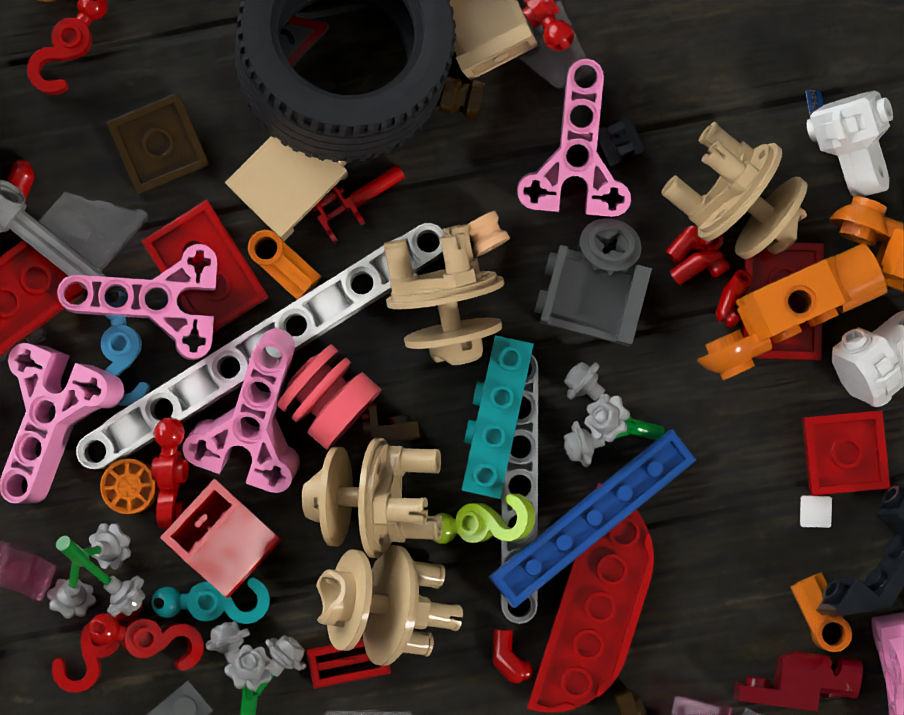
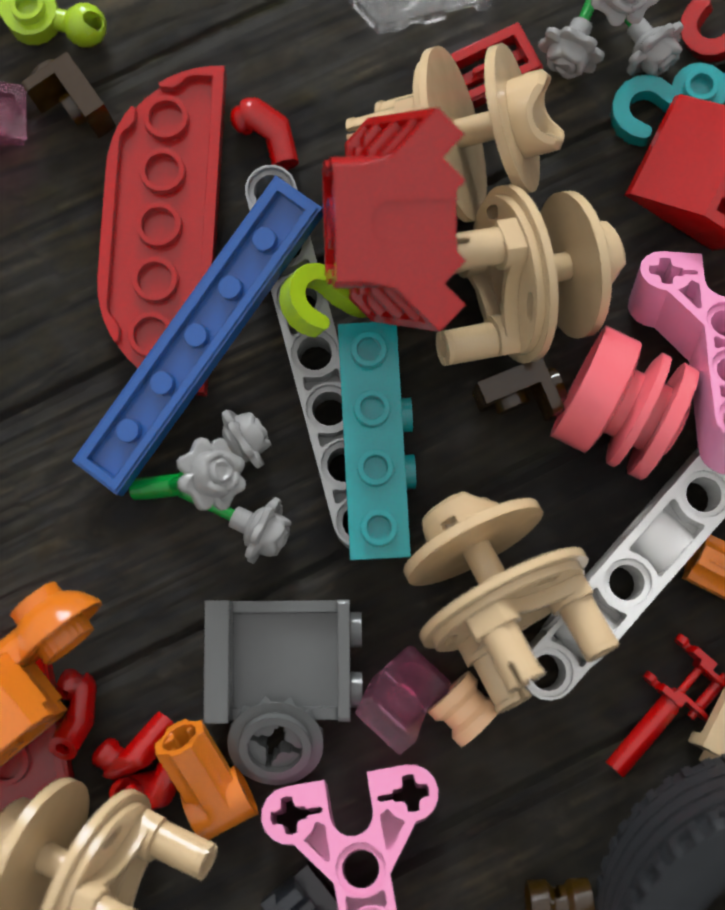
camera: 165 degrees right, 5 degrees down
none -> orange piece [154,719,259,840]
none -> red slope [322,107,466,332]
none -> clear pink bracket [355,646,451,755]

